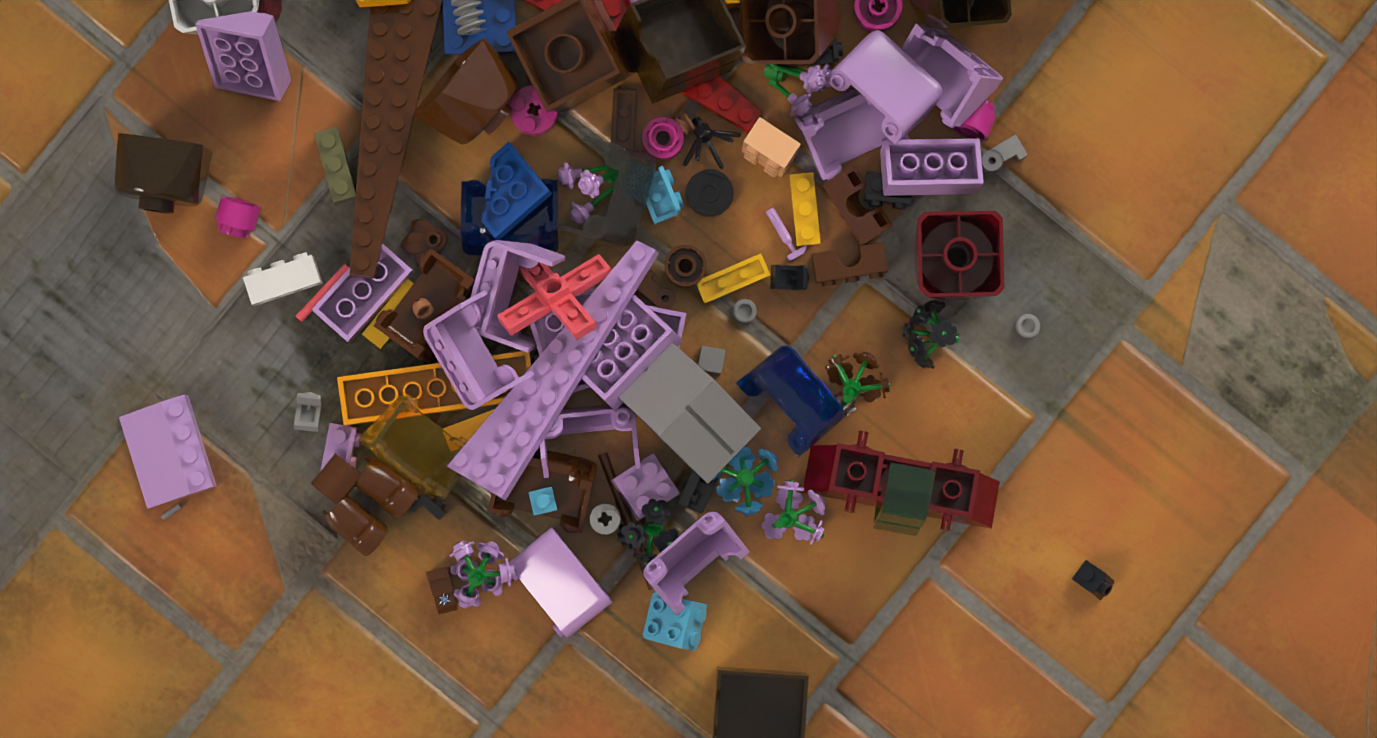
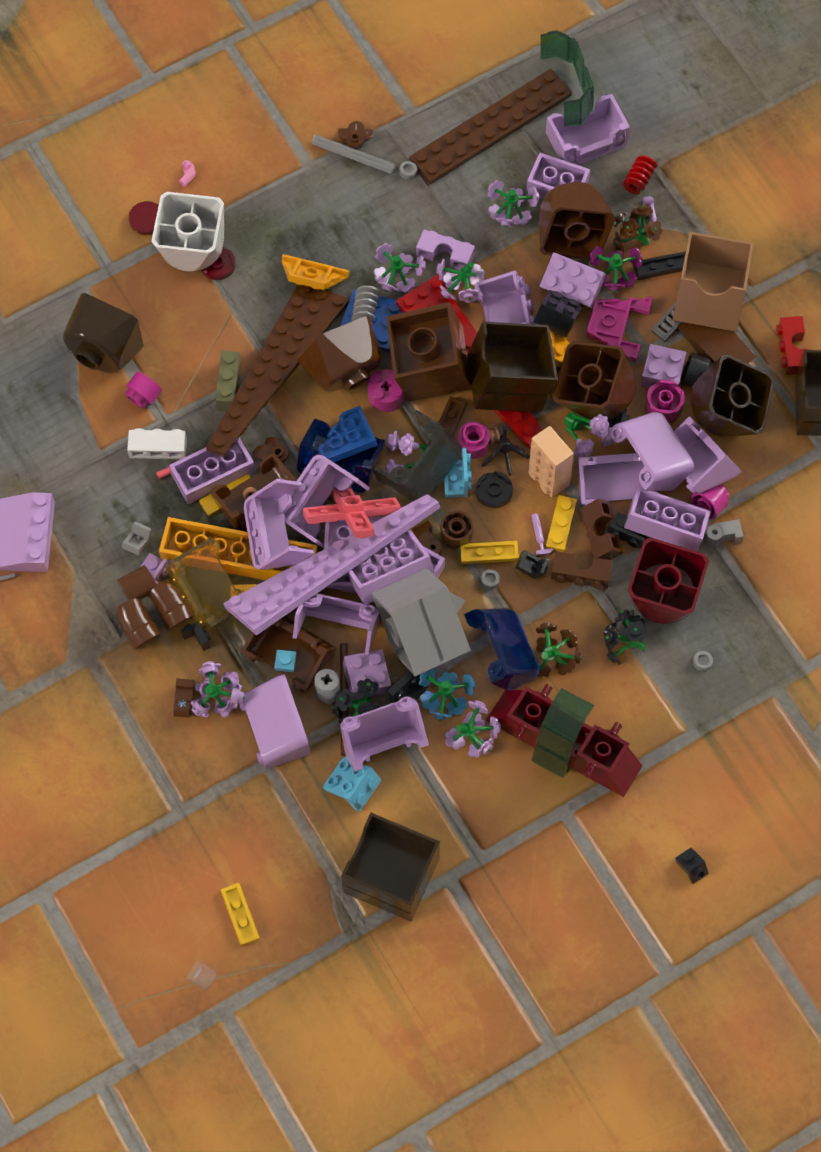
camera: 25 degrees right, 20 degrees down
lavender slope [195,11,291,101] -> none

